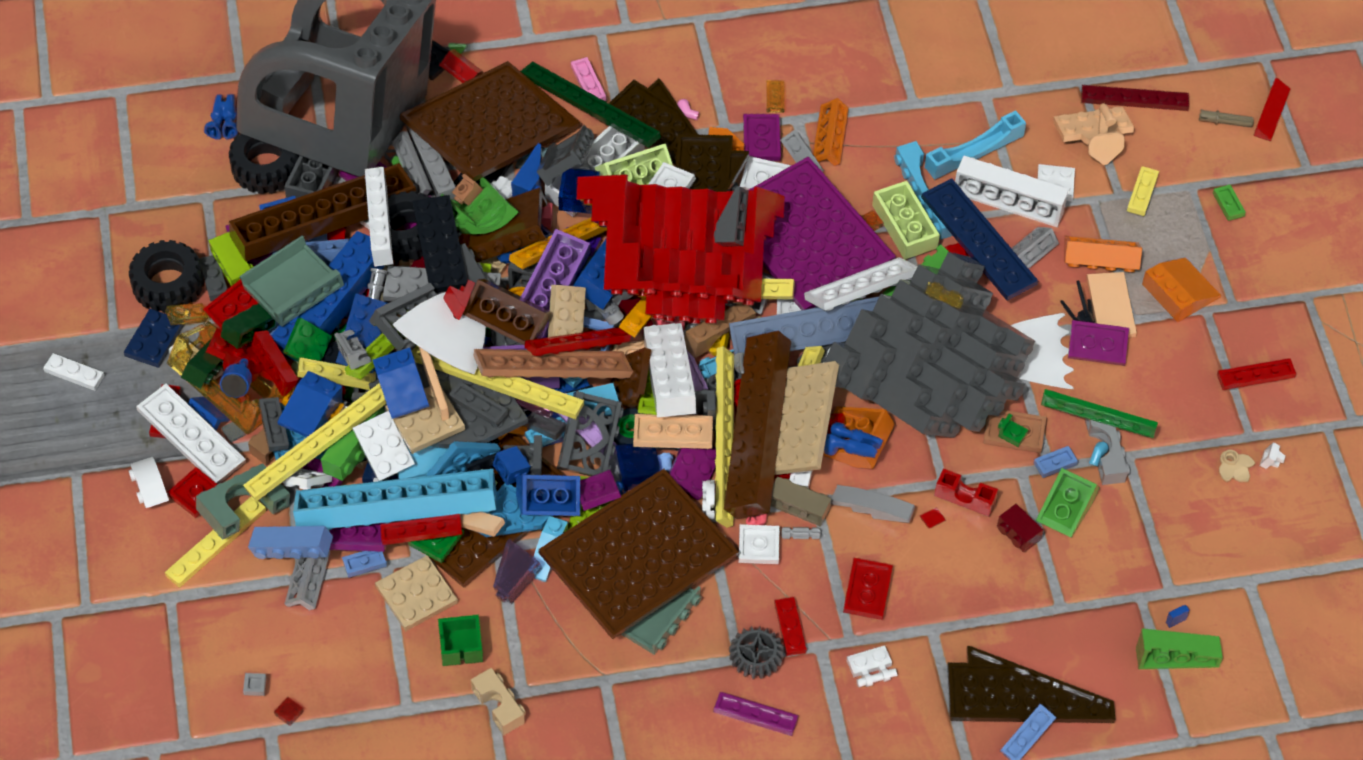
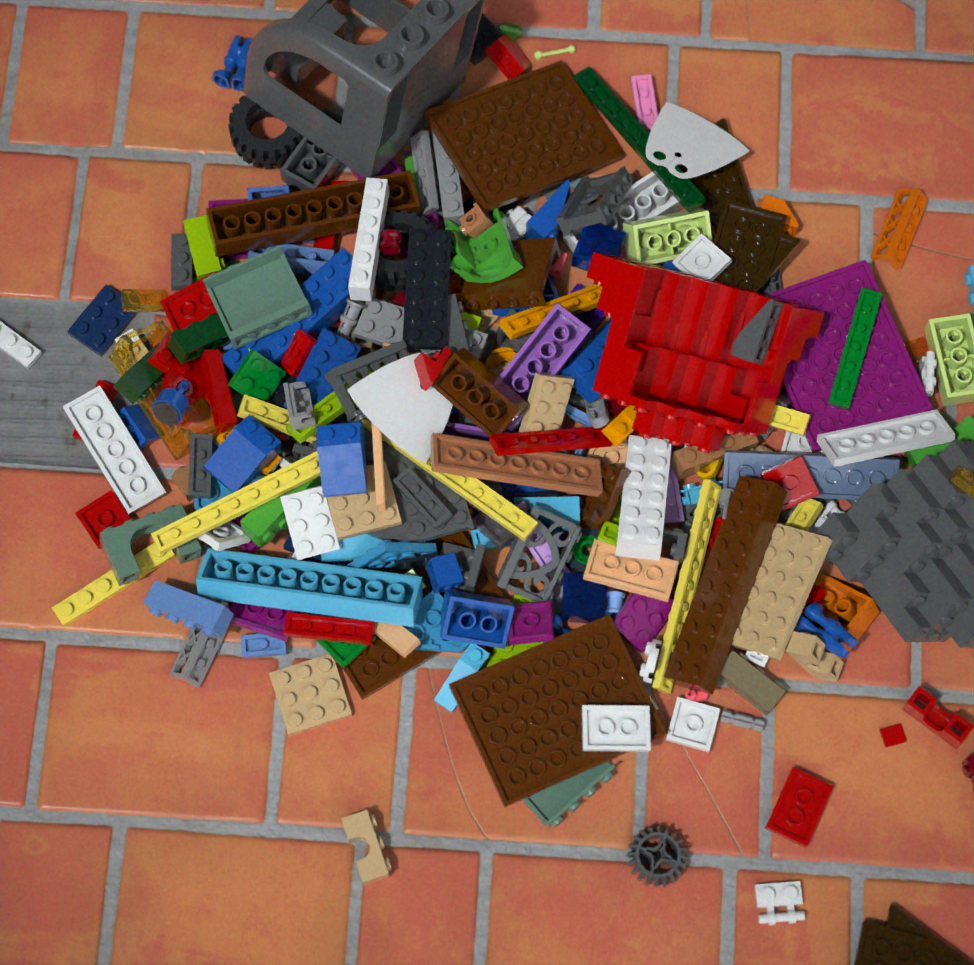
camera: 15 degrees right, 15 degrees up
white brick [128,457,169,508] -> none
black tyre [129,240,204,313] -> none
clear light blue piece [221,420,246,443] -> none
light grey plate [243,673,267,696] -> none
clear red plate [274,697,304,726] -> none
green piece [438,614,483,666] -> none
clear purple slope [493,539,543,605] -> none
bright pink arm [677,99,699,120] -> none
magenta tile [713,692,798,736] -> none
white wing [740,156,791,190] -> none
magenta plate [743,114,781,161] -> none
clear yellow plate [766,80,785,113] -> none
red plate [774,597,807,656] -> none
light grey plate [781,130,824,172] -> none
light grey slope [831,485,915,523] -> none
none -> red panel [279,329,317,377]
none -> dark red wheel [379,229,402,255]
none -> yellowish green hinge [534,45,576,60]
none -> white plate [582,705,651,752]
none -> white piece [646,102,749,179]
none -> red plate [761,454,820,512]
none -> tan arch [786,631,844,683]
none -> green tile [828,287,882,410]
none -> white plate [918,351,937,398]

